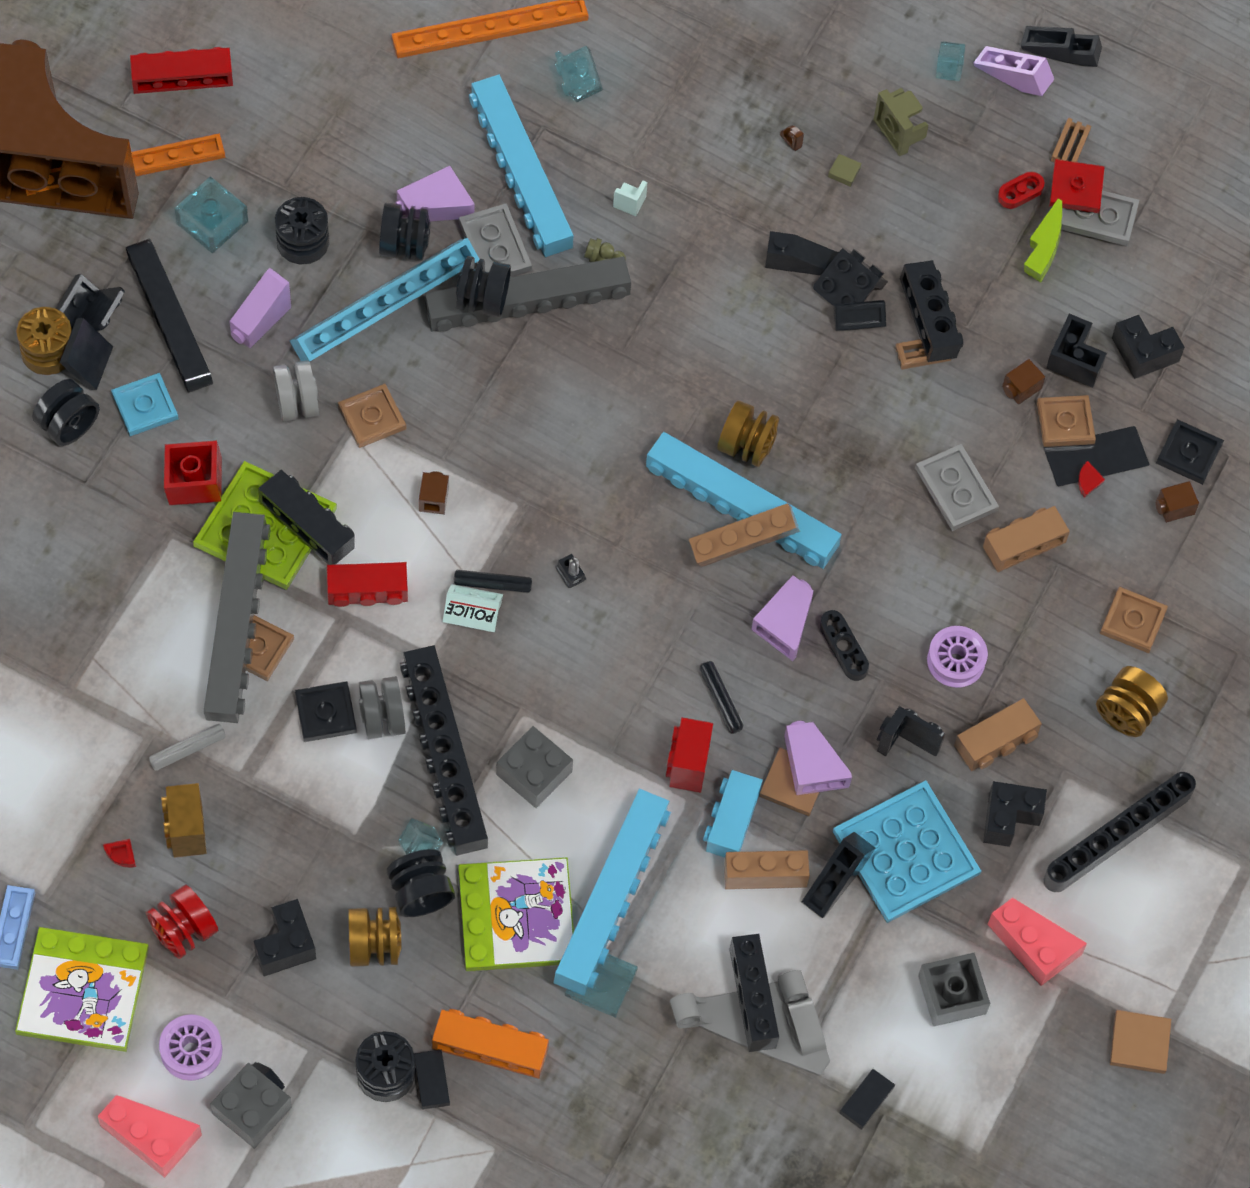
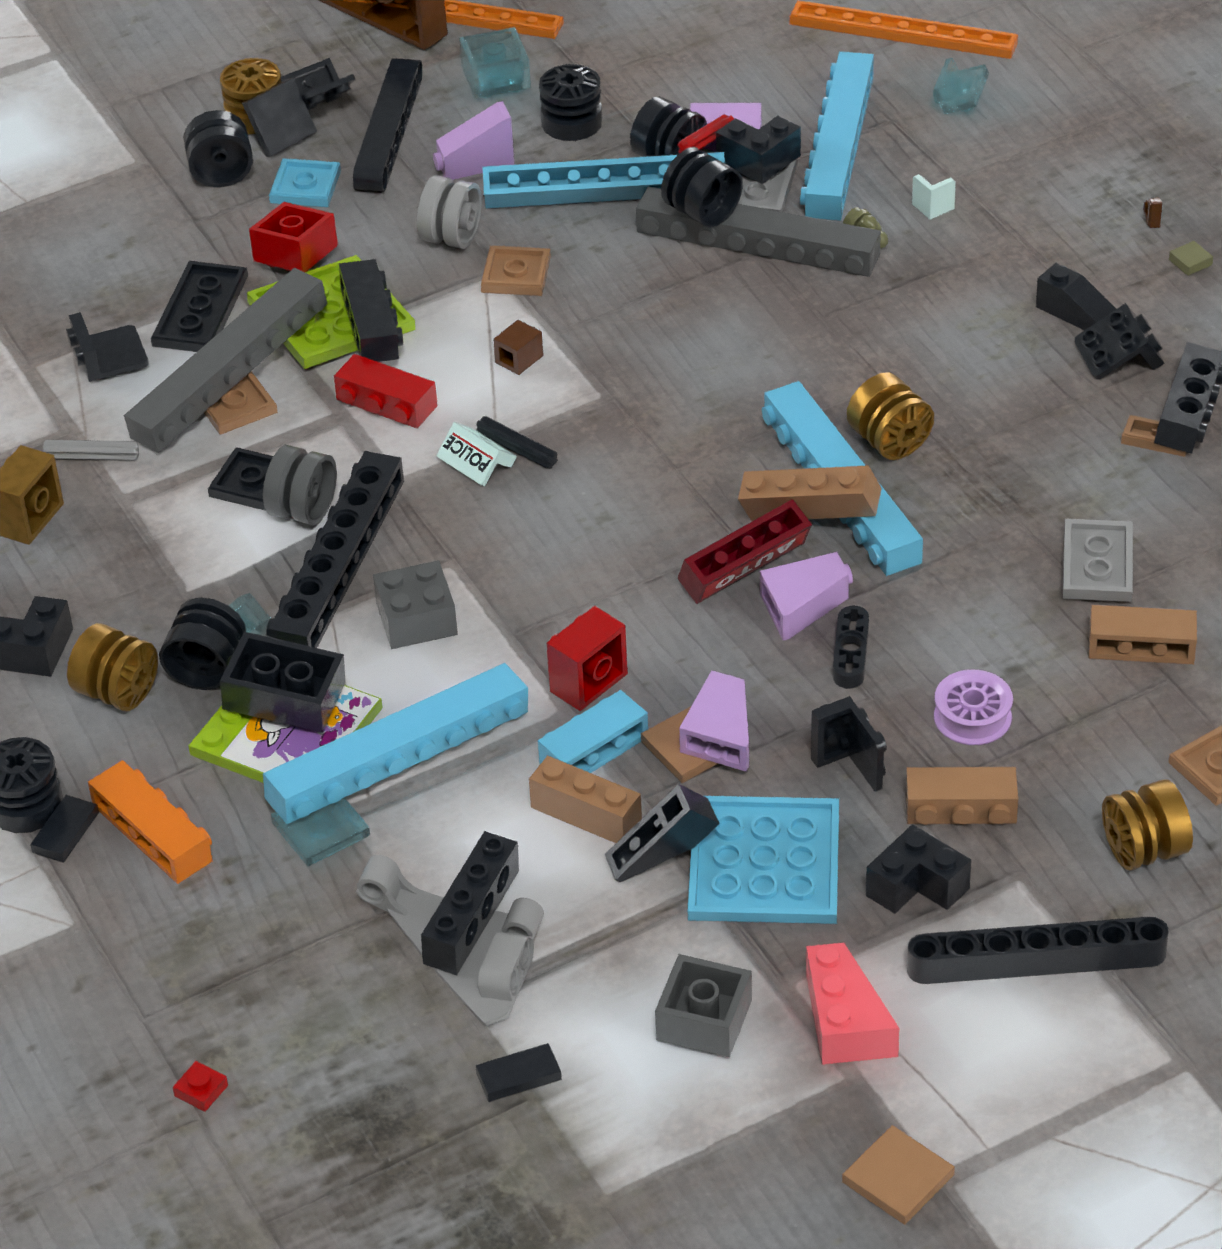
camera: 40 degrees right, 20 degrees down
black piece [556,554,586,588] -> none
black axle [700,661,743,734] -> none
black tile [834,300,887,331] -> none
none -> black bracket [66,312,149,382]
none -> black tile [151,261,248,352]
none -> black brick [220,631,345,733]
none -> dark red brick [677,499,812,604]
none -> red axle [678,114,734,153]
none -> black brick [716,115,801,184]

